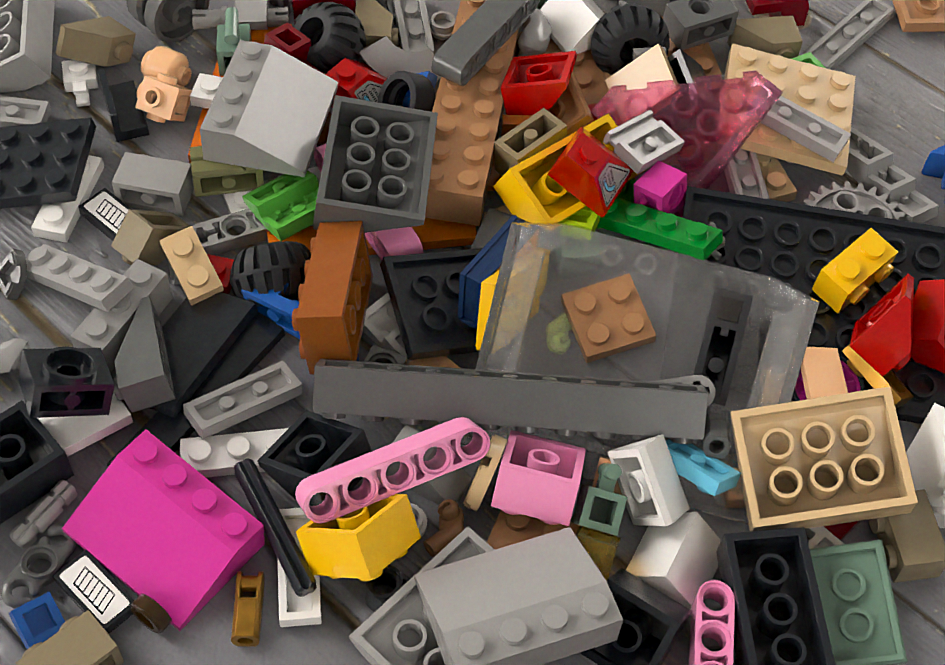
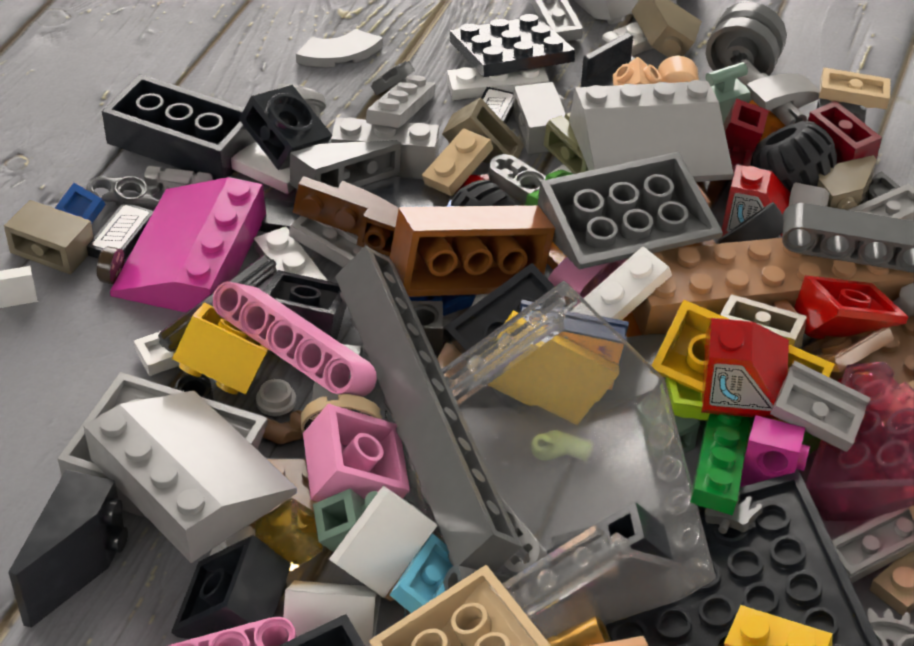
camera: 70 degrees right, 10 degrees down
pearl gold bar [231,571,265,646] -> none
medium nougat plate [561,273,657,363] -> none
none -> reddish brown slope [293,176,399,257]
none -> white plate [571,246,672,320]

